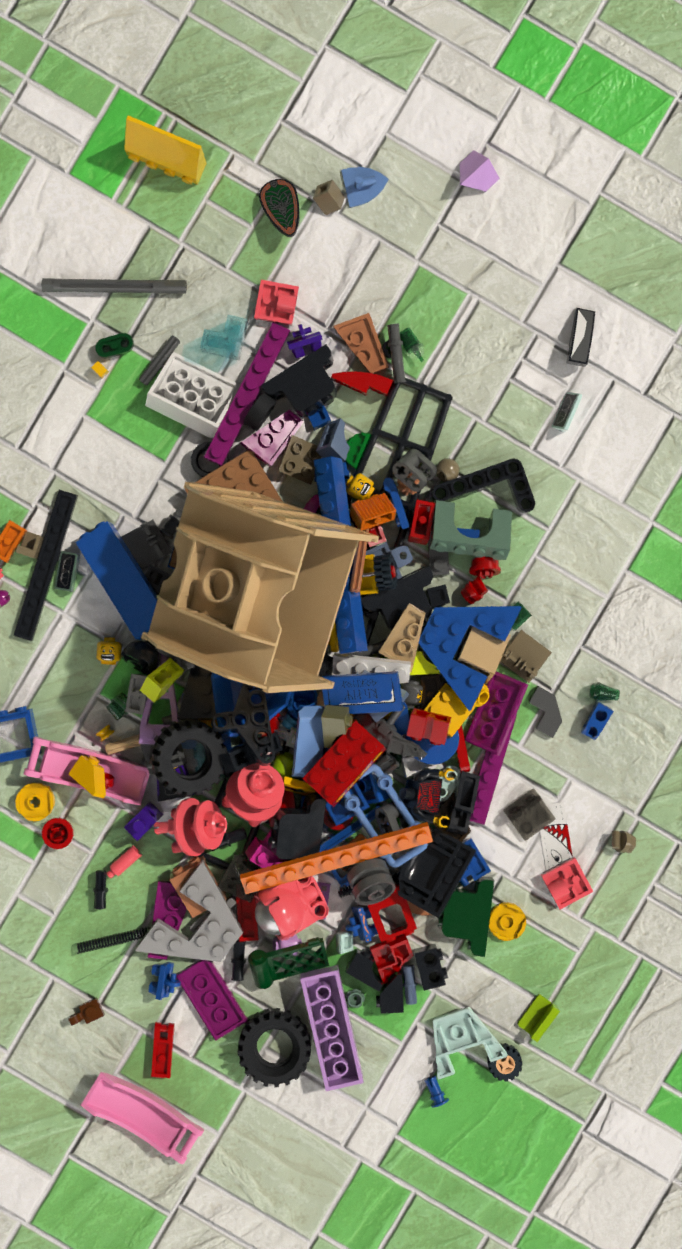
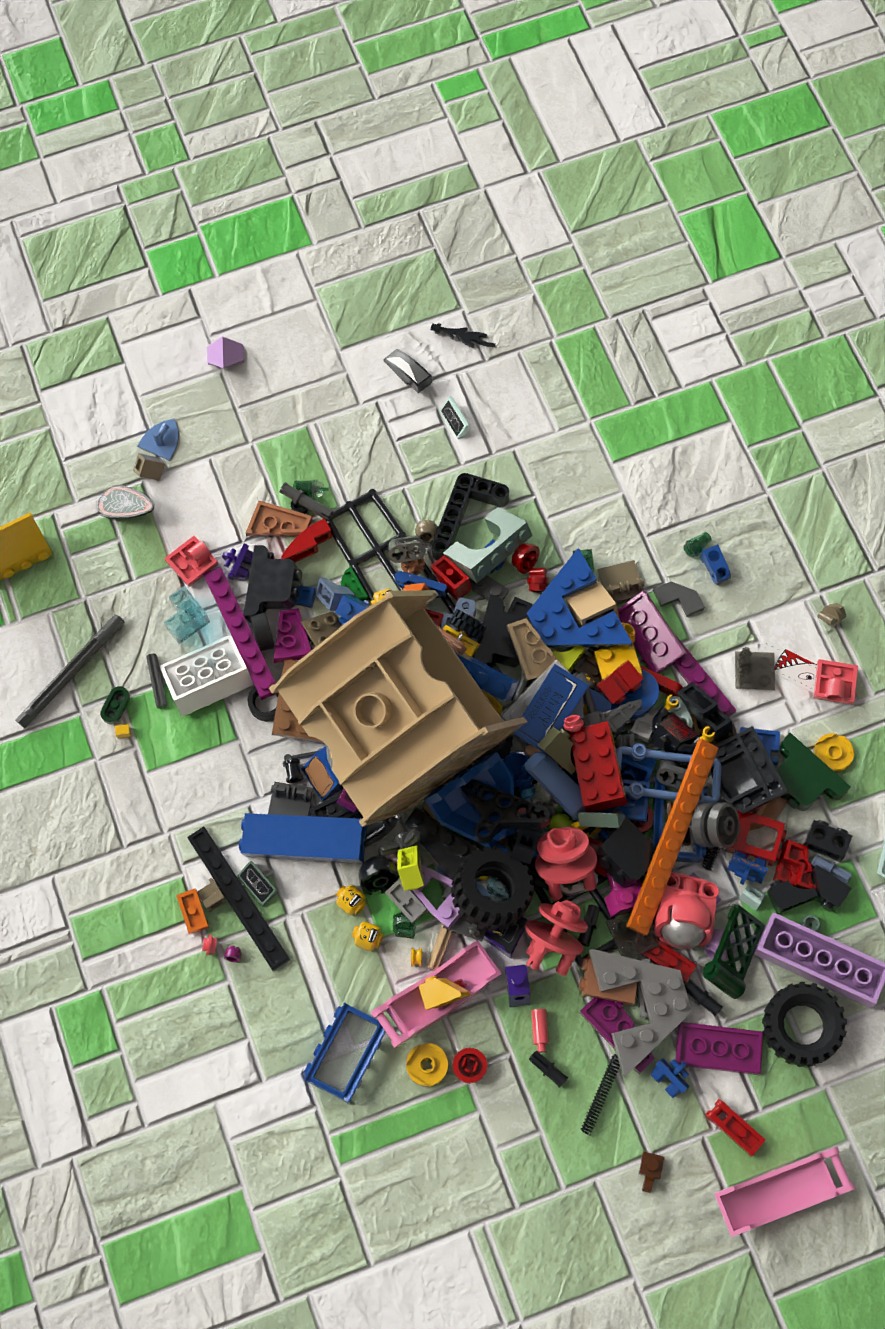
camera: 45 degrees left, 20 degrees down
none -> yellow head [352,921,384,951]
none -> black piece [430,323,496,348]
none -> coral plate [563,715,584,732]
none -> sand green slope [578,812,625,828]

